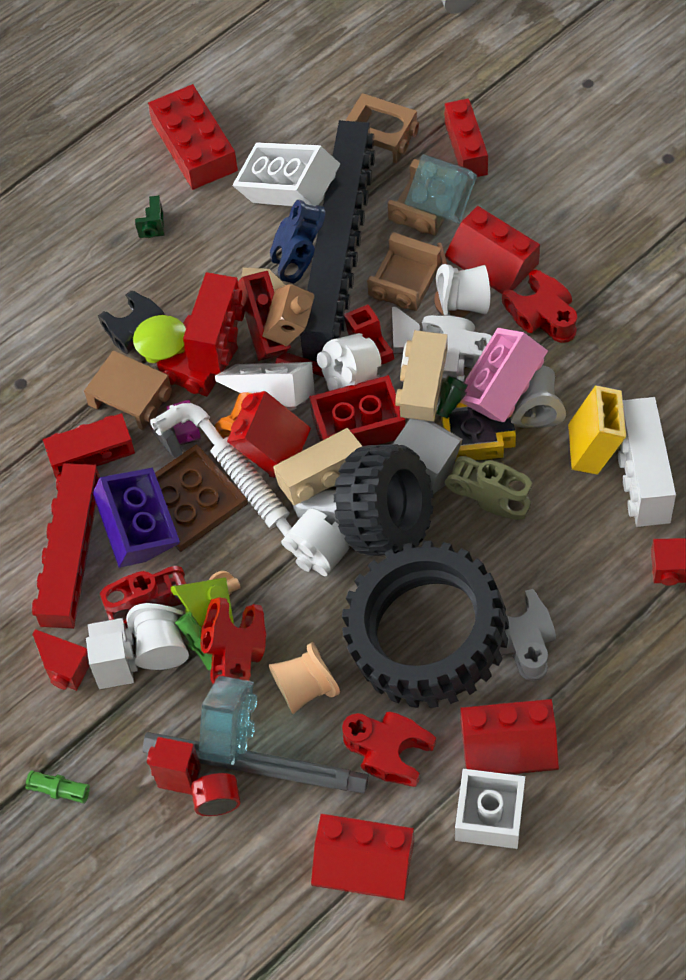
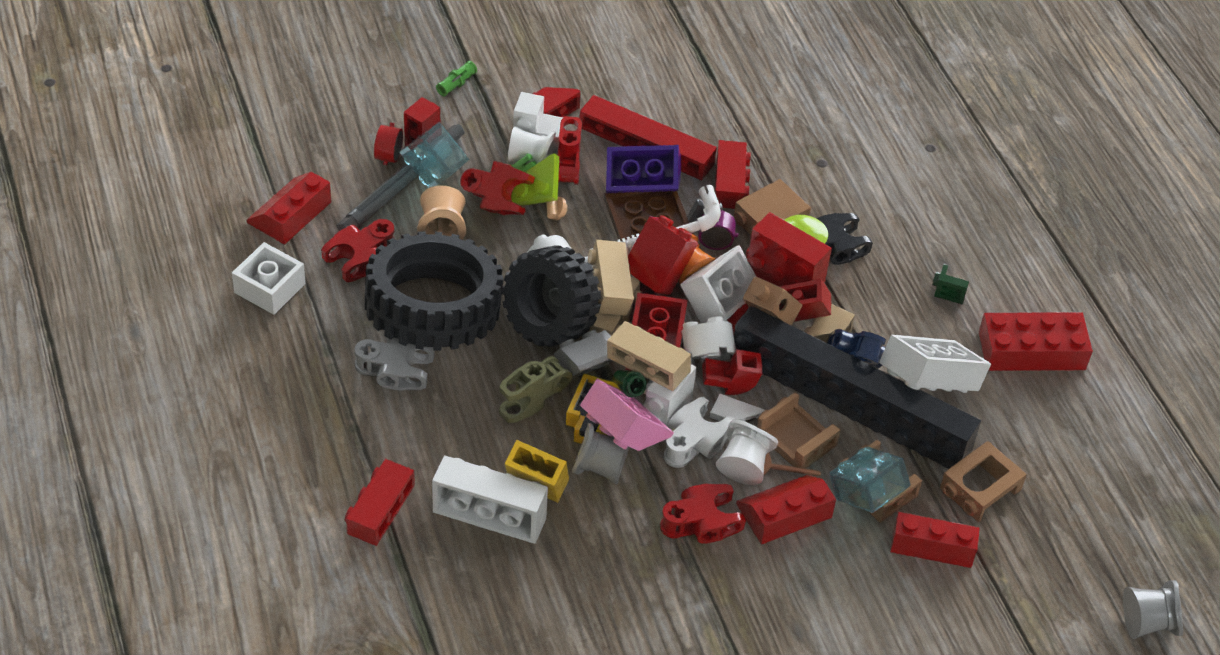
camera: 105 degrees right, 10 degrees down
red slope [460,699,559,774] -> none

